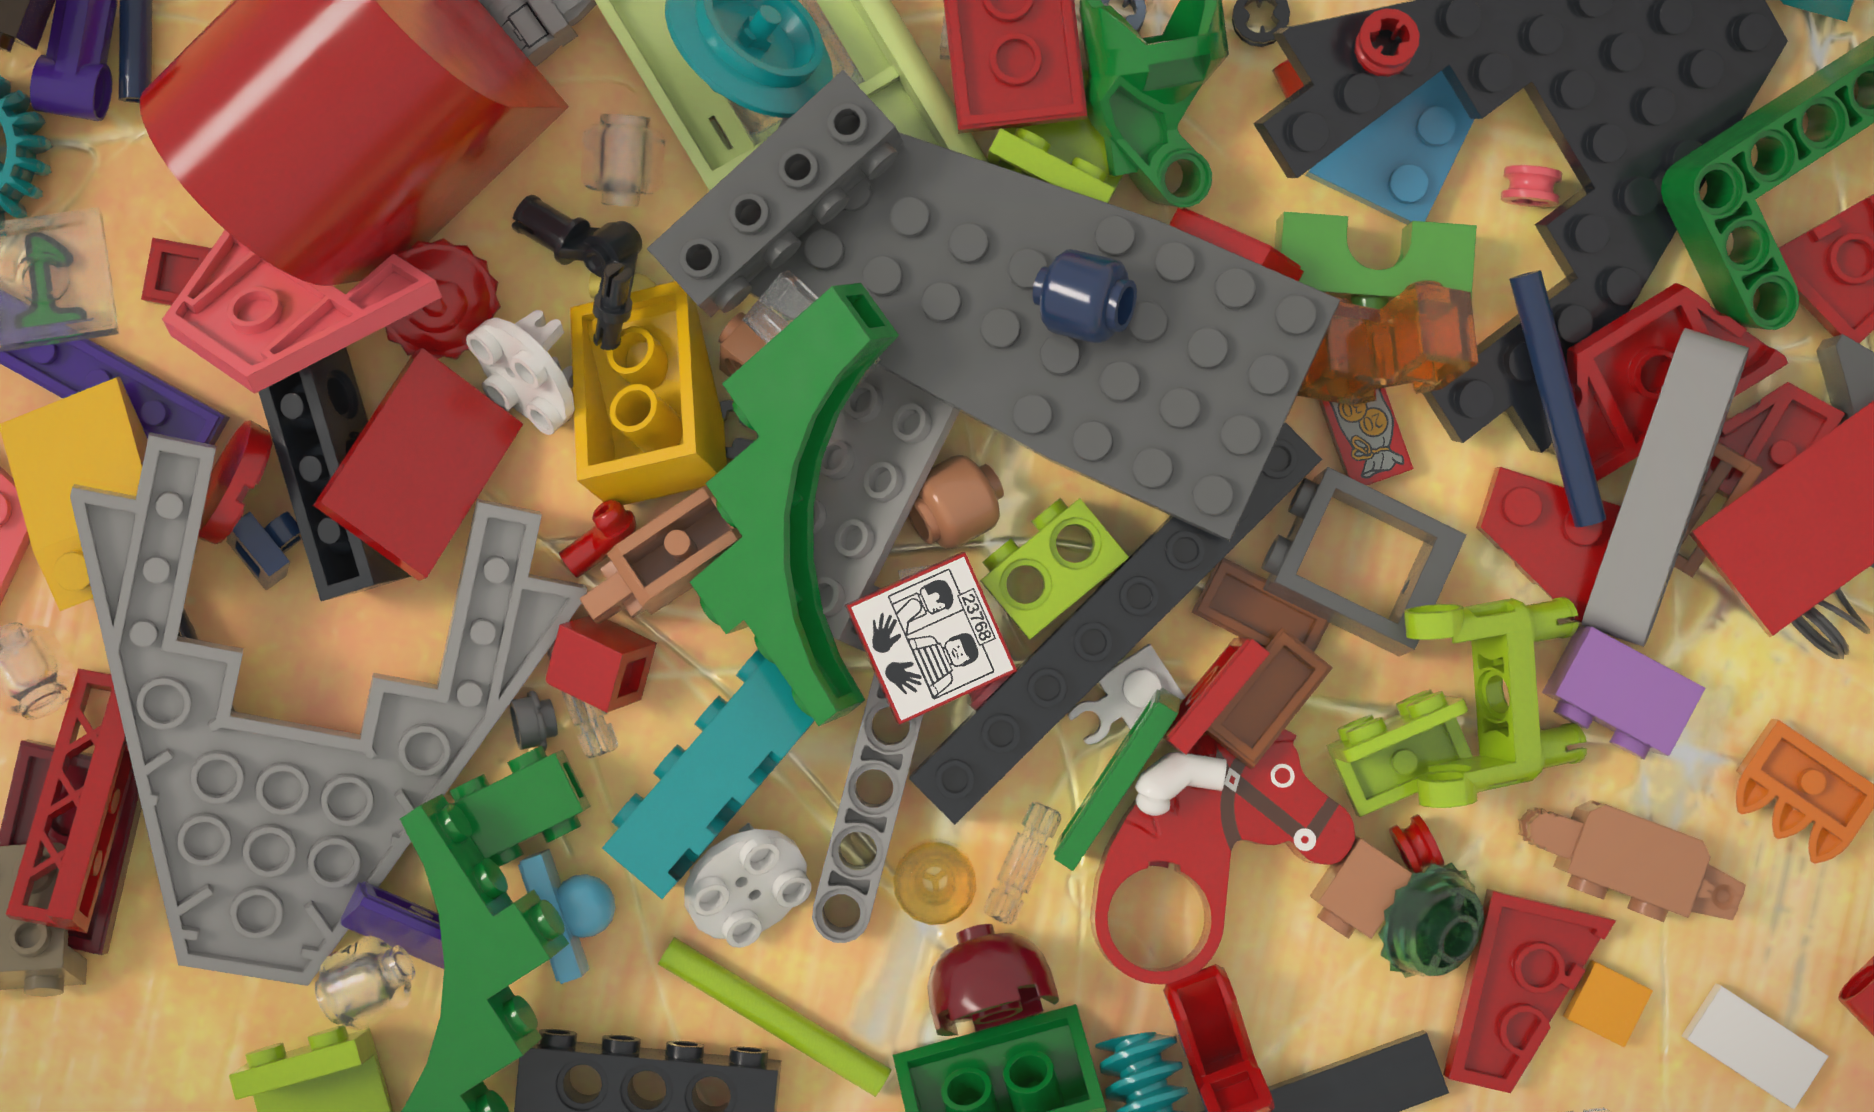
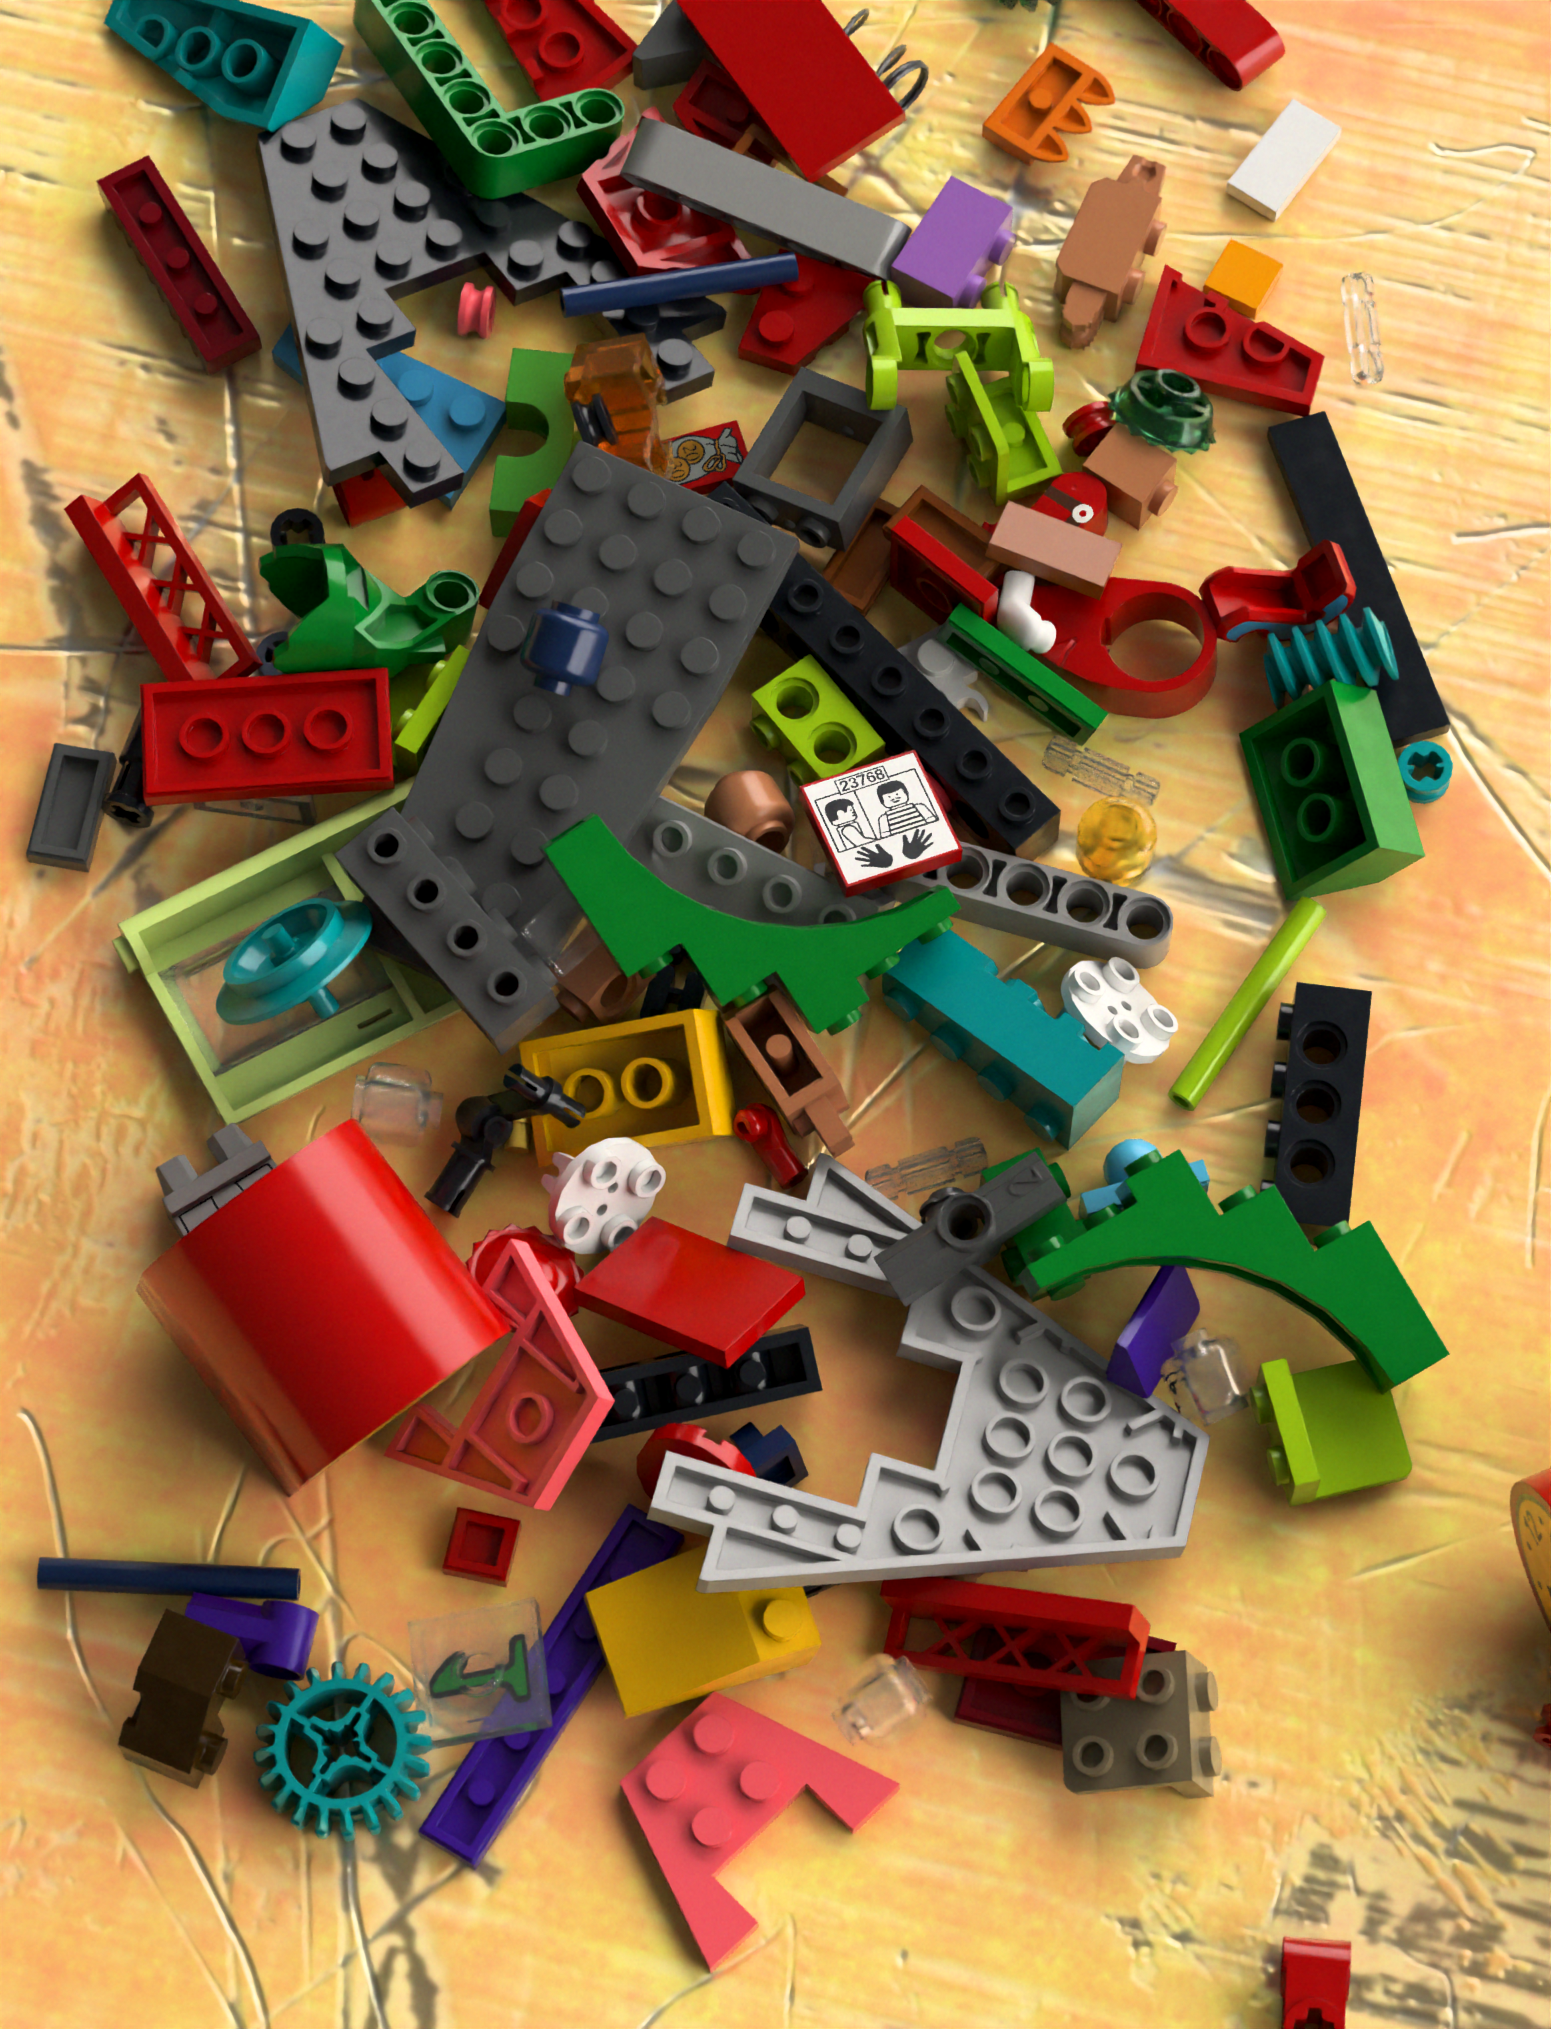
camera: 85 degrees left, 20 degrees down
red panel [546,615,657,713] -> none
dark red cylinder [927,924,1059,1036] -> none
red bush [1355,8,1420,77] -> none
none -> black bush [571,392,619,448]
none -> dark grey piece [873,1151,1068,1307]
none -> tile [985,500,1123,600]

